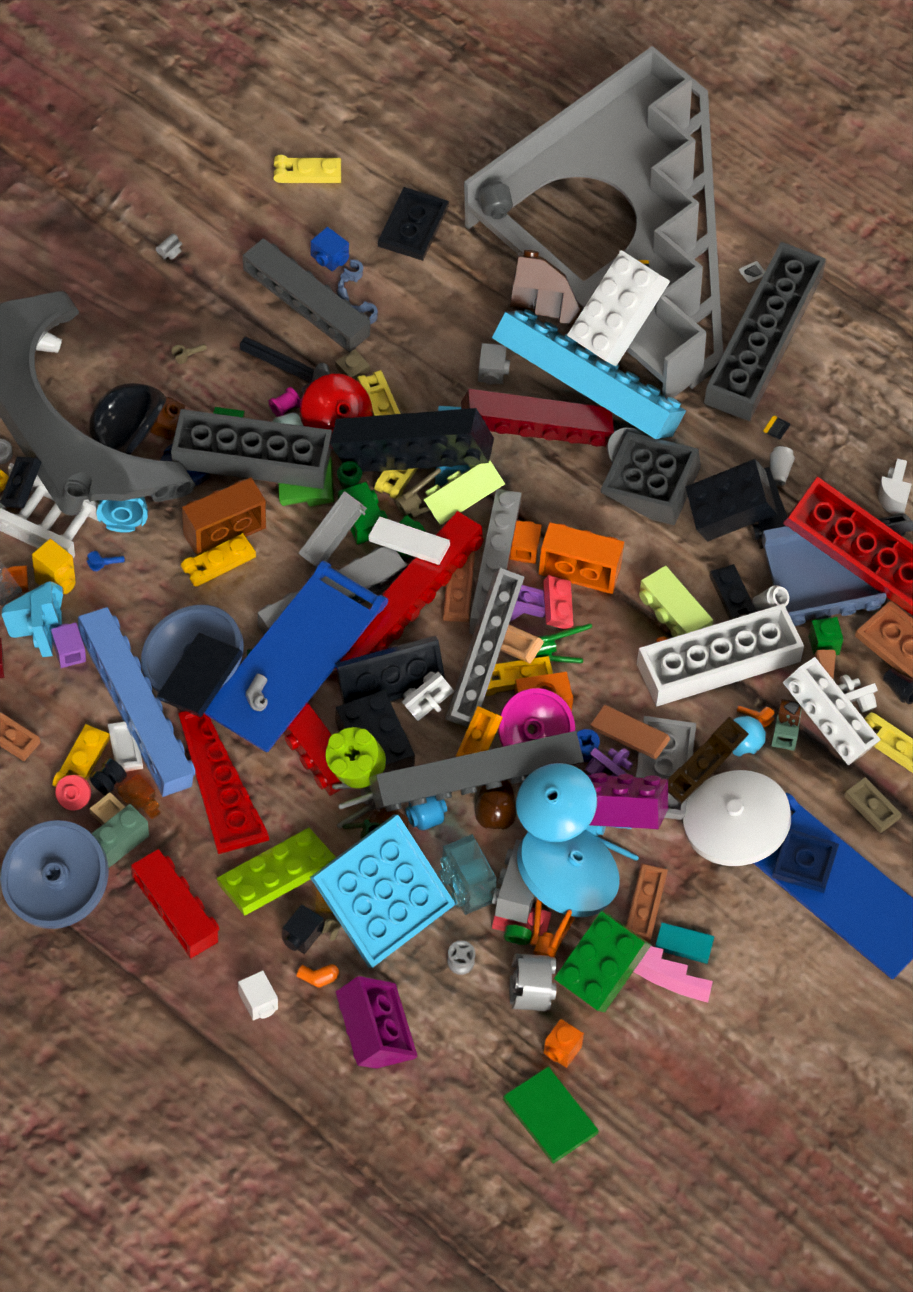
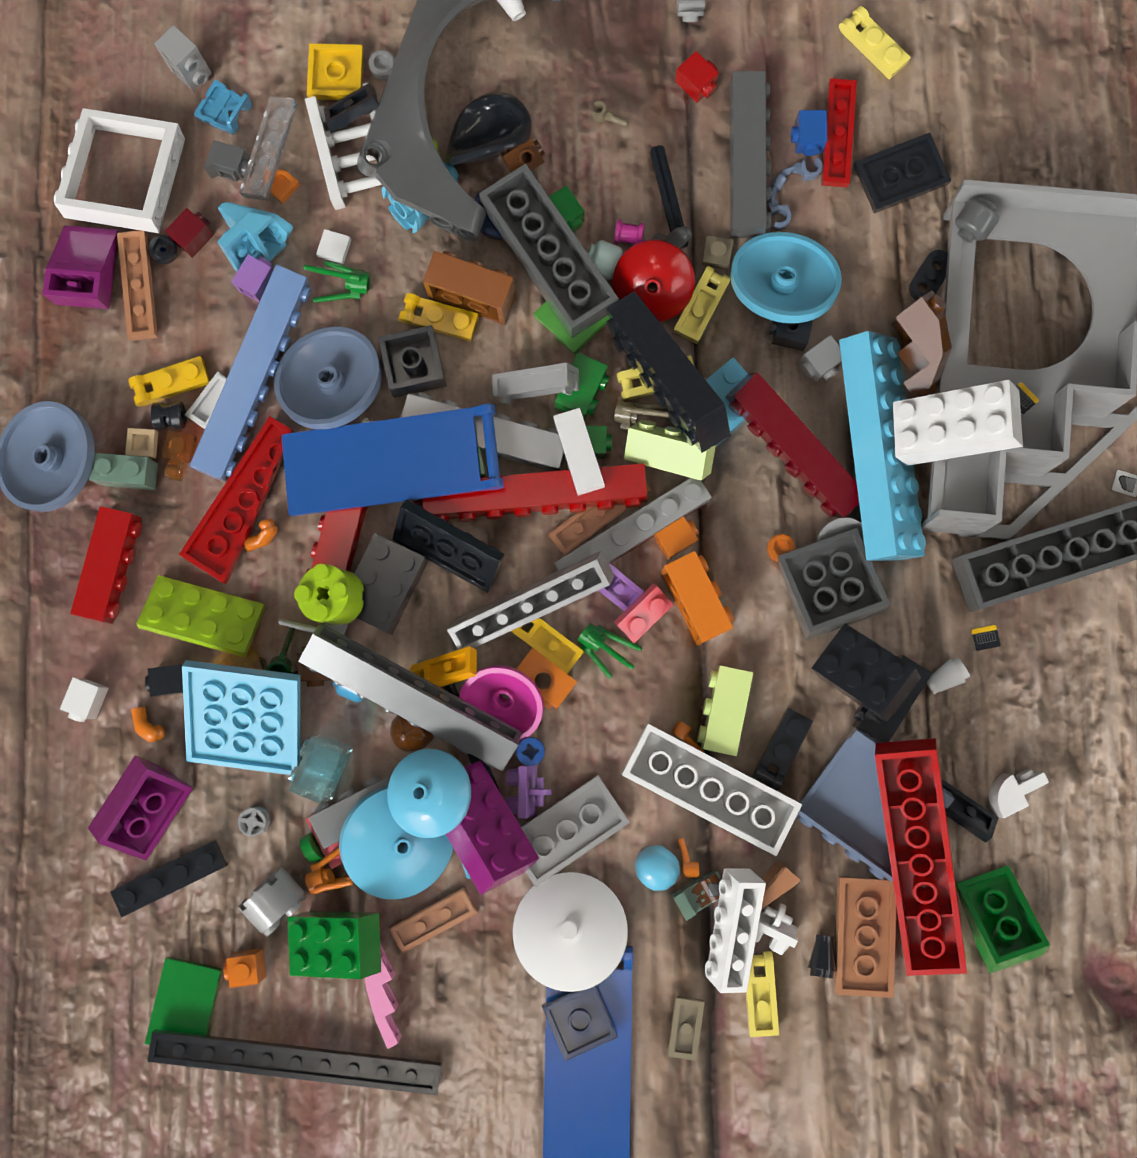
camera: 55 degrees right, 25 degrees up
yellow brick [32,538,76,595] -> none
coral piece [55,774,91,811] -> none
blue hand [86,551,125,571] -> none
black tile [157,633,243,718] -> none
light grey arm [245,674,268,711] -> none
dark green cone [337,461,362,490] -> none
white hips [402,672,454,721] -> none
light nougat tile [500,625,544,664] -> none
nougat tile [590,705,670,760] -> none
teal tile [655,923,715,964] -> none
dark brown slope [668,716,749,804] -> none
white cone [752,585,789,611] -> none
green brick [808,617,843,655] -> none
none -> black plate [110,840,228,918]
none -> black plate [147,1029,442,1095]
none -> orange arm [244,518,278,552]
none -> green plant [303,261,370,303]
none -> white tile [316,229,351,265]
none -> black brick [378,325,447,398]
none -> red brick [675,51,719,103]
none -> medium azure dish [730,232,842,323]
none -> orange tile [766,534,796,562]
none -> black brick [769,320,813,351]
none -> red plate [821,78,857,188]
none -> black plate [909,250,948,301]

